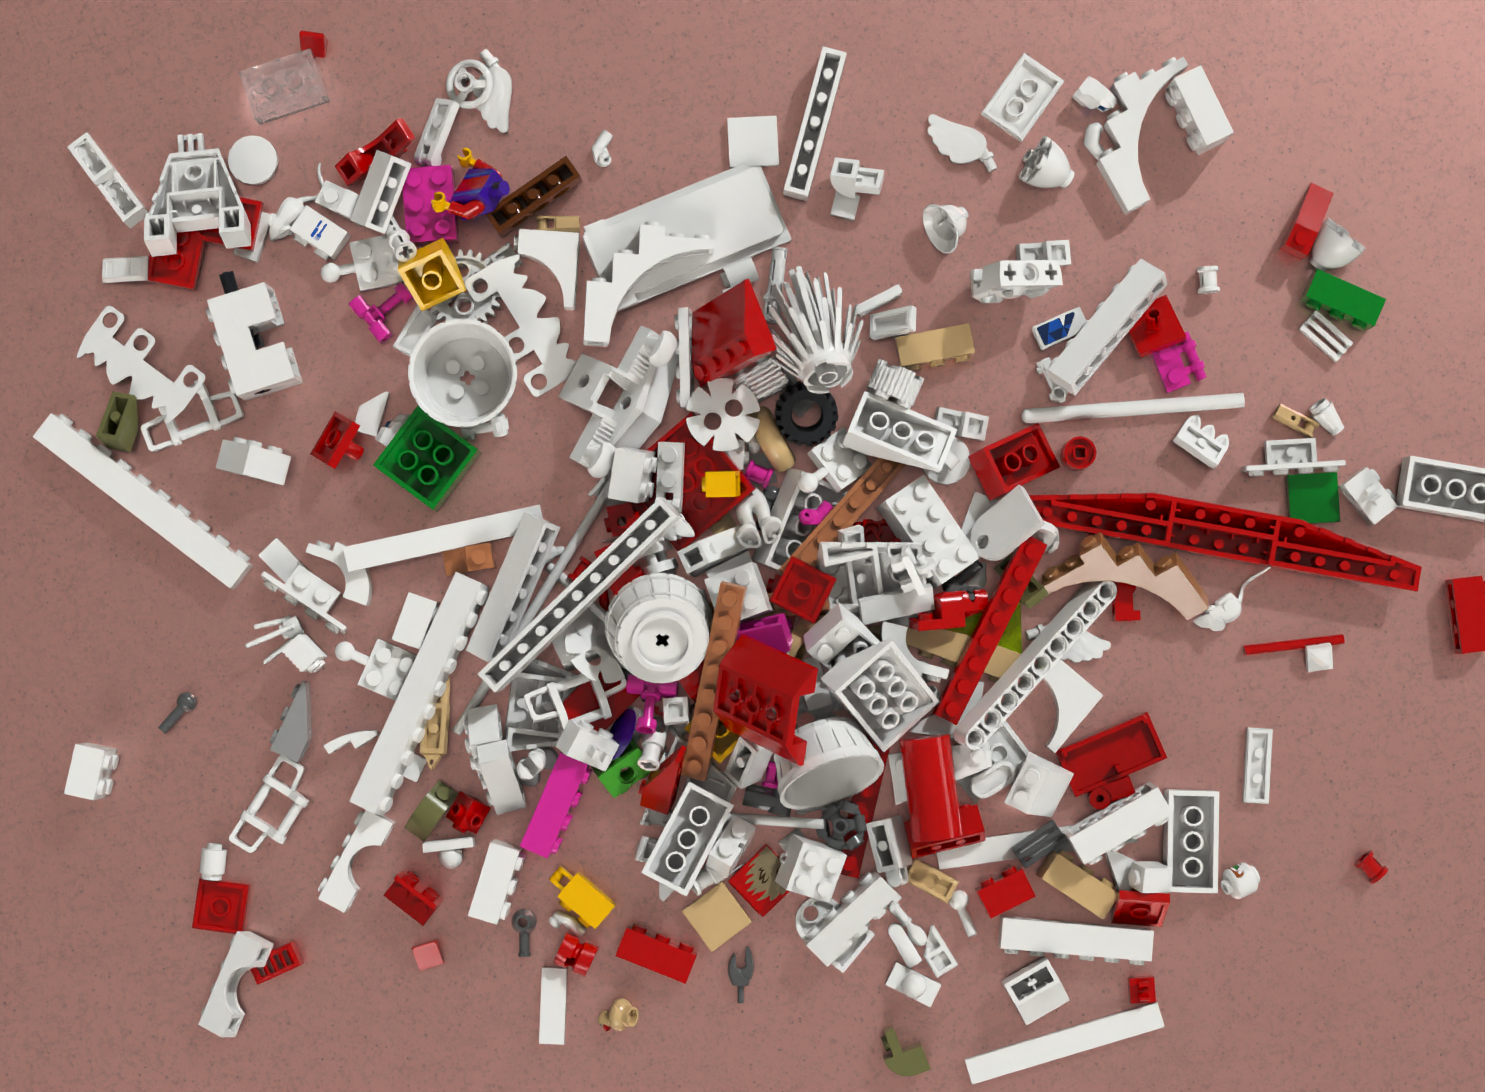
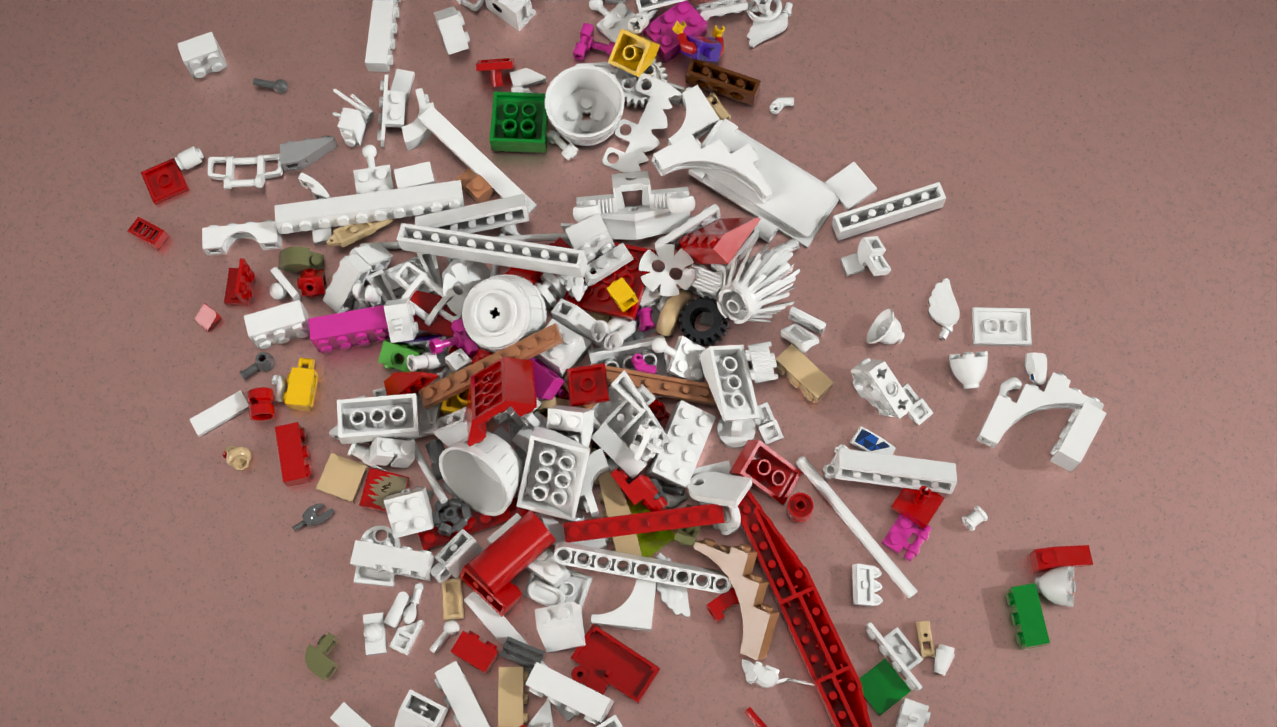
camera: 60 degrees right, 15 degrees down
white arch [198,931,274,1038] -> none
white tile [1298,310,1353,362] -> none

